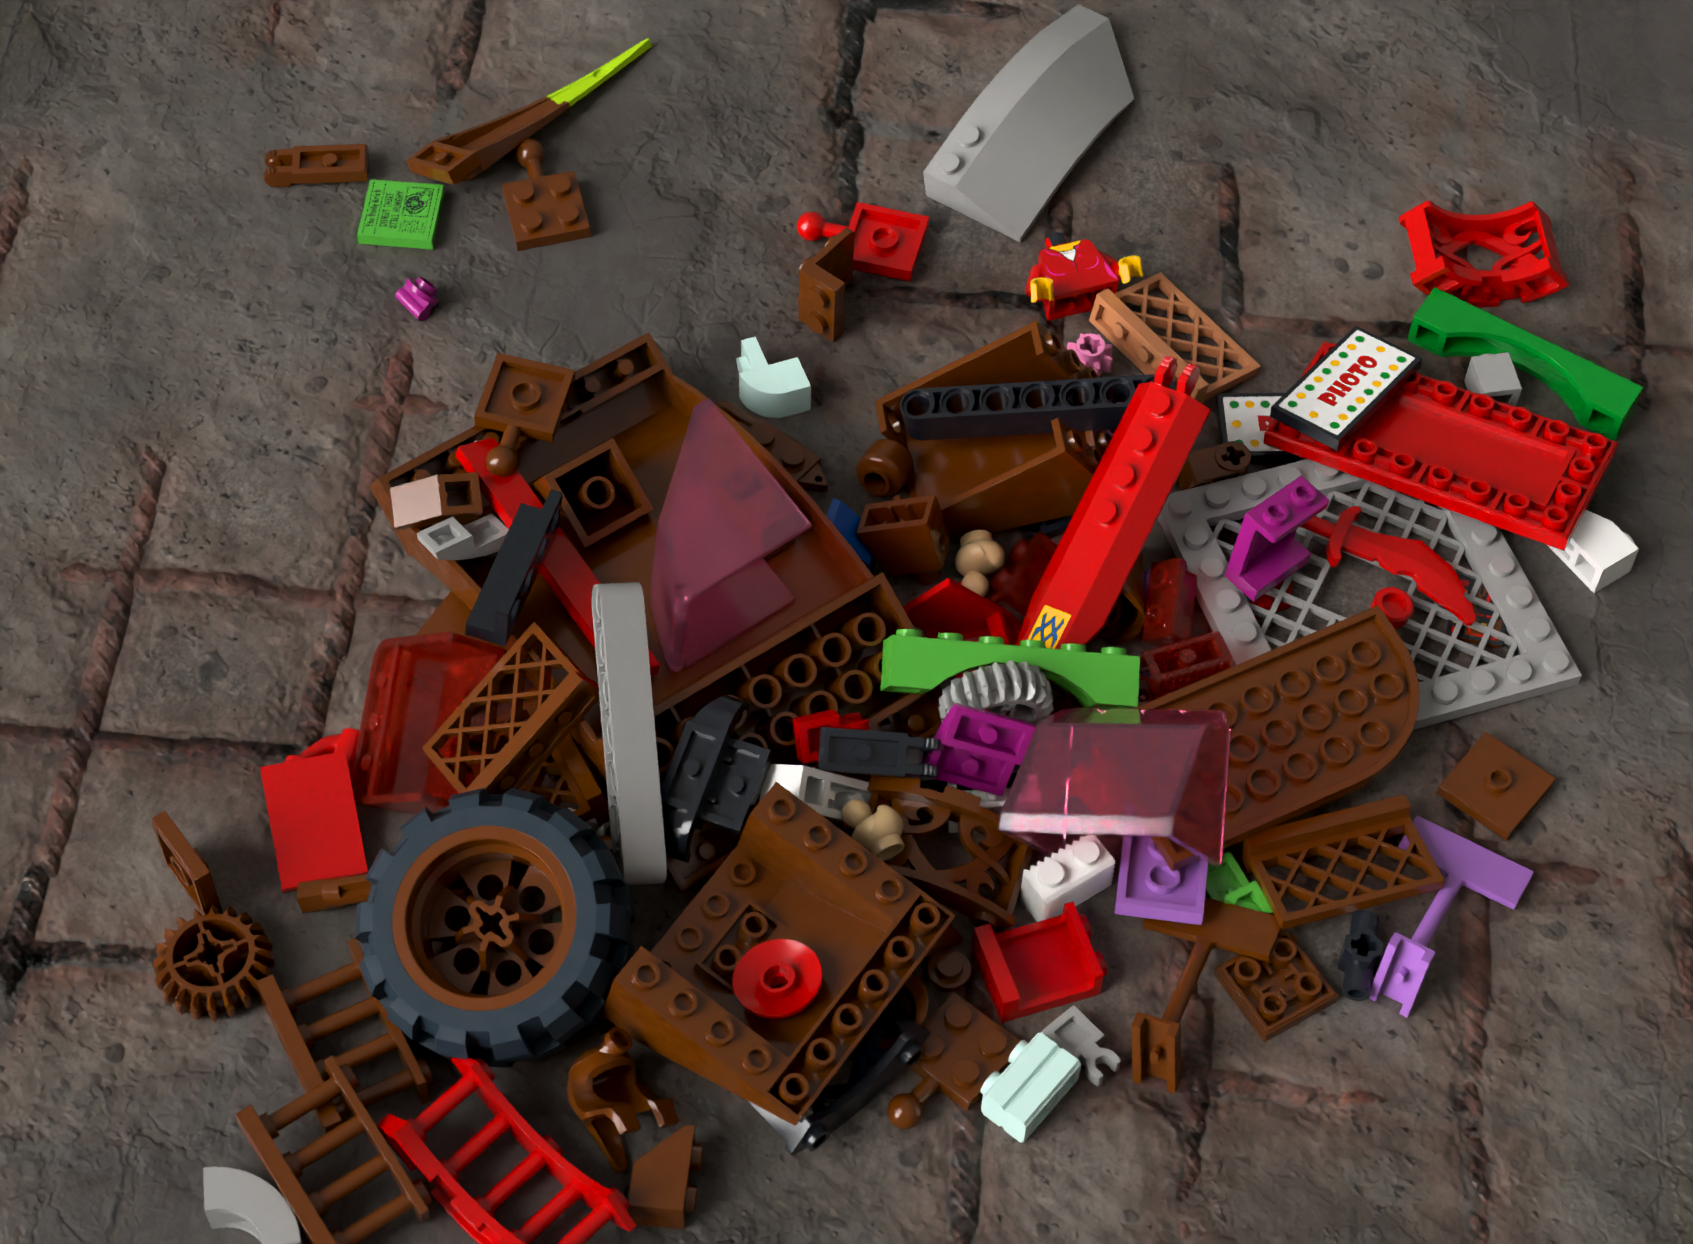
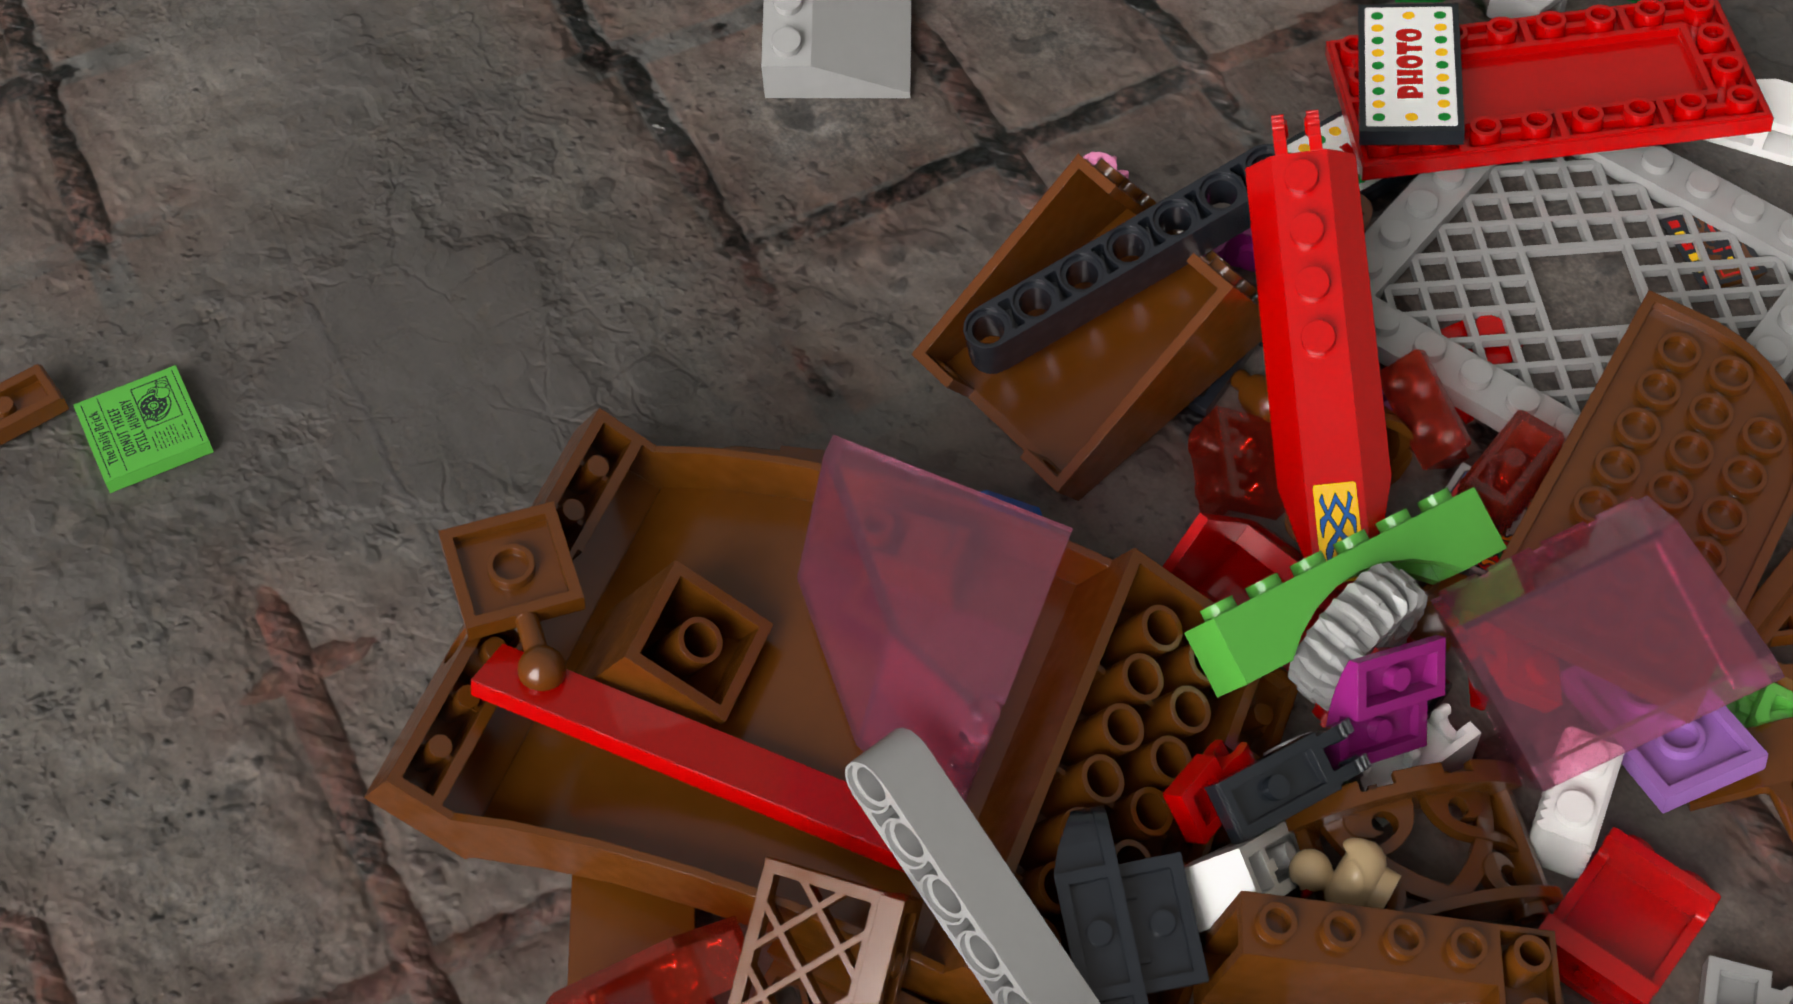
camera: 30 degrees left, 0 degrees up
reddish brown slope [389,472,483,530] -> none
magenta plate [395,276,440,321] -> none
reddish brown plate [406,38,652,185] -> none
light grey slope [417,513,509,560] -> none
black fence [465,489,563,647] -> none
reddish brown plate [501,139,591,251] -> none
light aqua brick [736,336,811,418] -> none
red plate [797,202,929,282] -> none
reddish brown bracket [798,228,854,342] -> none
reddish brown head [856,438,914,498] -> none
reddish brown torso [856,495,950,584] -> none
tan animal [955,530,1005,597] -> none
red torso [1025,232,1144,321] -> none
nougat fence [1089,272,1261,404] -> none
magenta panel [1224,476,1329,602] -> none
red sword [1300,506,1476,626] -> none
red tile [1370,587,1414,629] -> none

